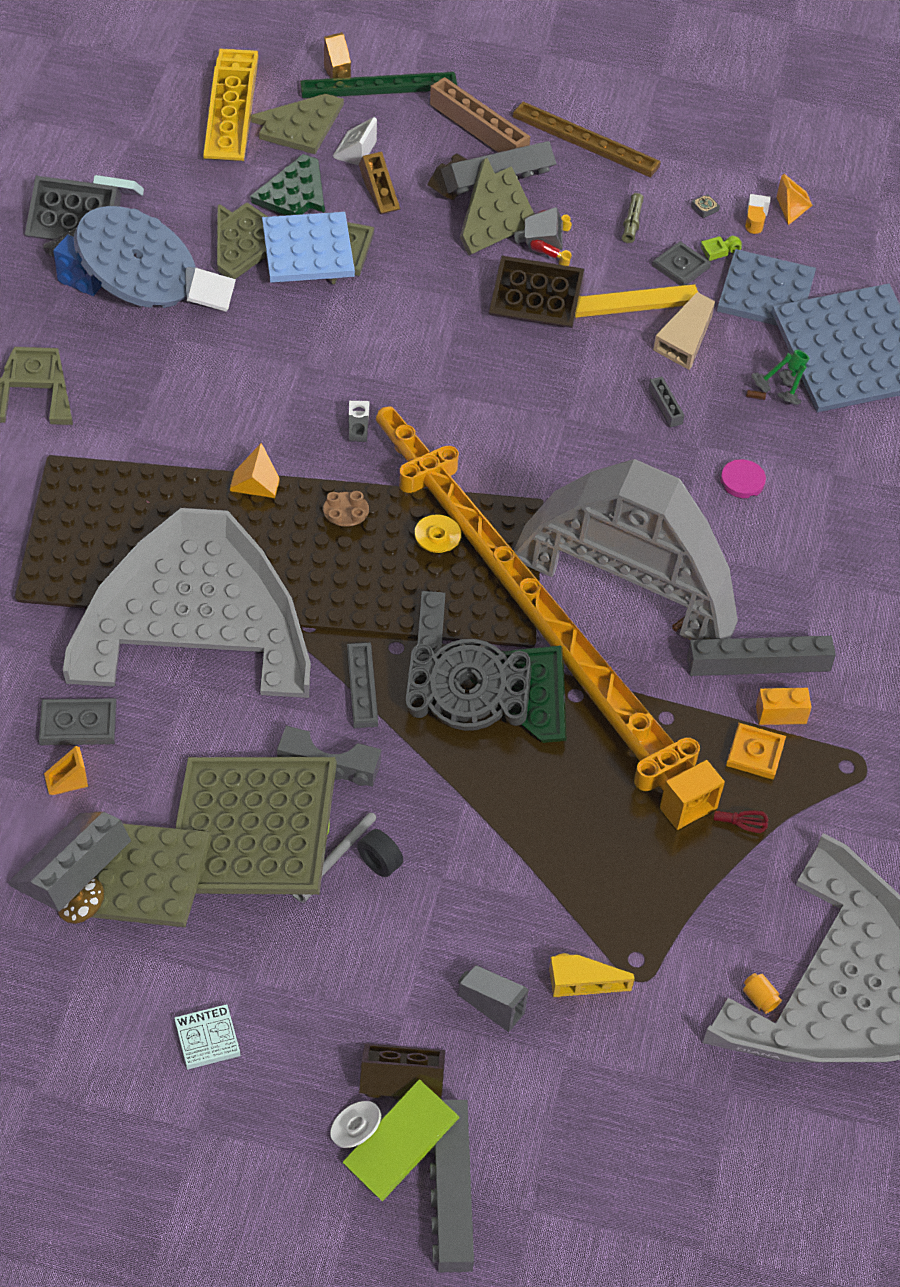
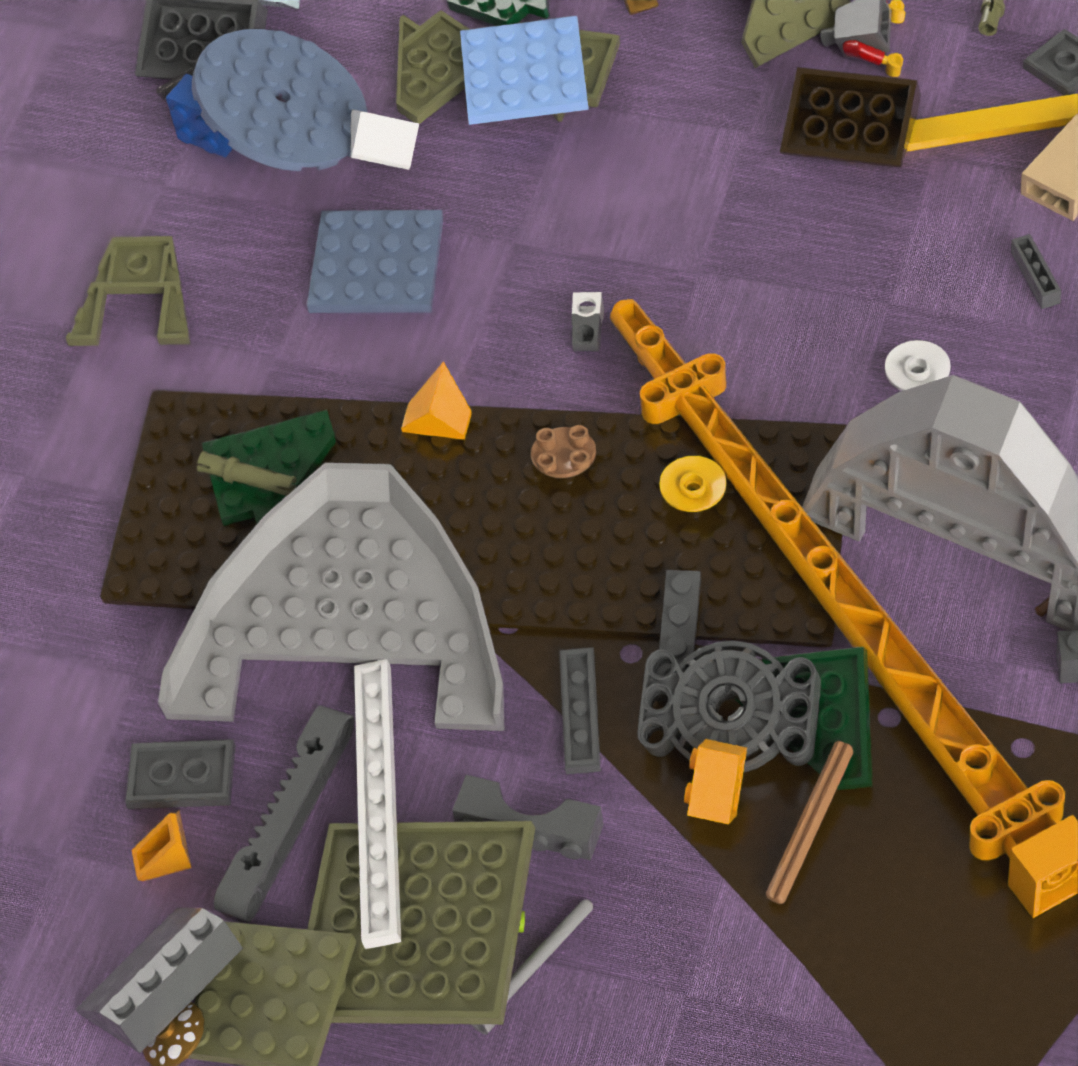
camera: 15 degrees right, 0 degrees up
black tyre [357,829,403,877] -> none
none -> olive pin [197,451,297,496]
none -> dark green wing [202,410,336,526]
none -> dark grey gear [214,705,355,922]
none -> sand blue plate [307,210,443,313]
none -> white plate [354,659,401,949]
none -> light orange brick [684,739,747,824]
none -> medium nougat axle [766,741,853,904]
none -> white dish [885,340,951,391]

